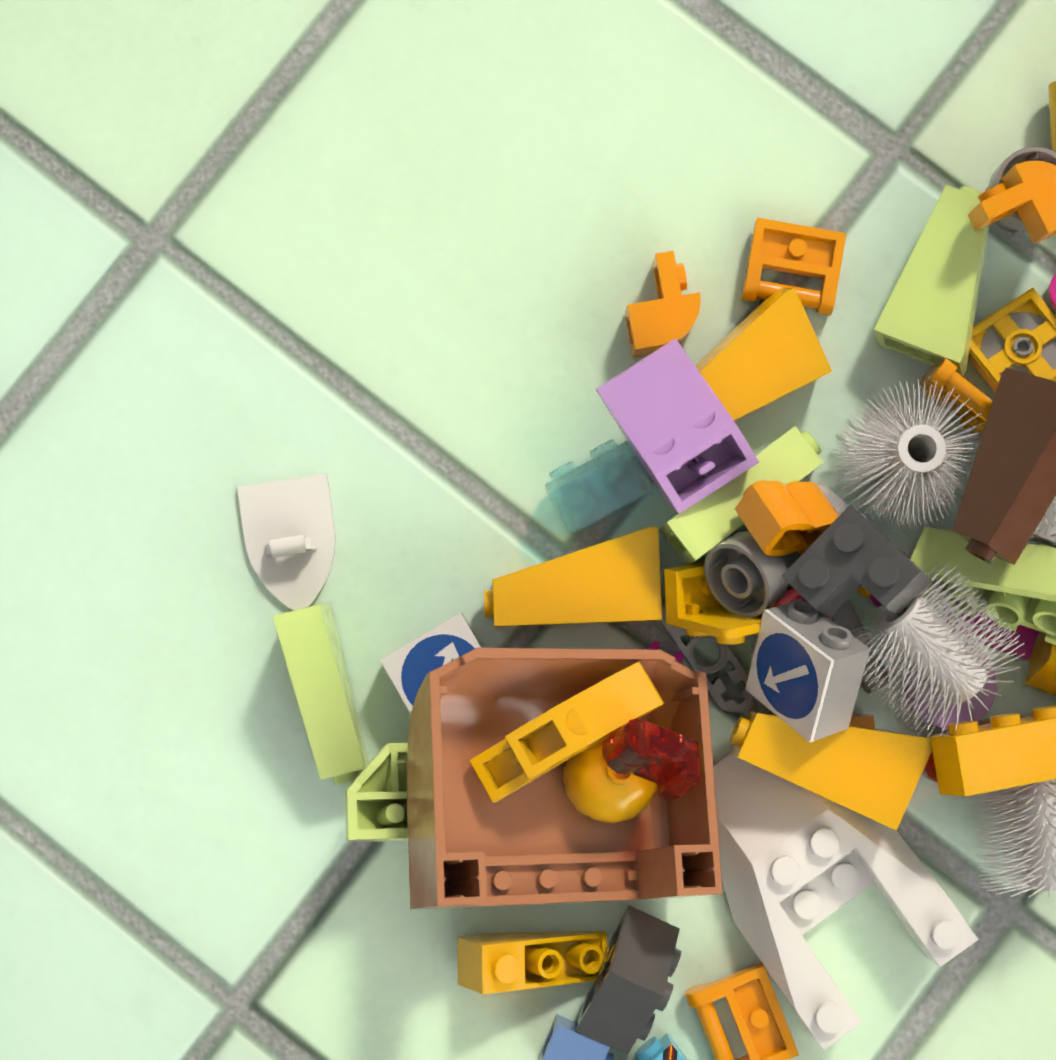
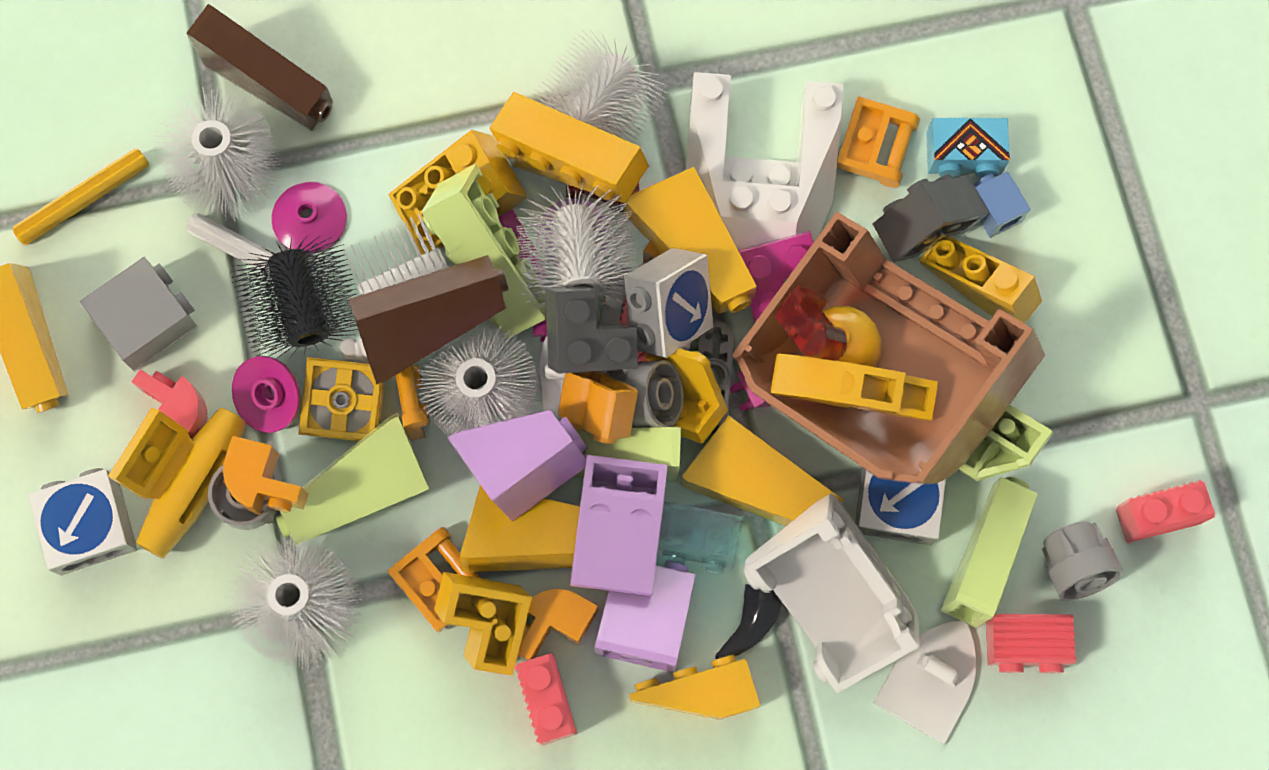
camera: 140 degrees left, 10 degrees down
none -> white piece [228,534,364,670]
none -> yellow brick [434,572,532,676]
none -> lavender slope [448,410,588,521]
none -> coral brick [515,653,577,745]
none -> lavender slope [595,562,696,673]
none -> yellow slope [629,655,760,720]
none -> black bar [715,584,783,659]
none -> dark pink plate [739,231,813,322]
none -> white windscreen [744,493,920,693]
none -> coral brick [986,614,1076,674]
none -> light grey piece [1042,521,1124,601]
none -> coral brick [1116,480,1215,543]

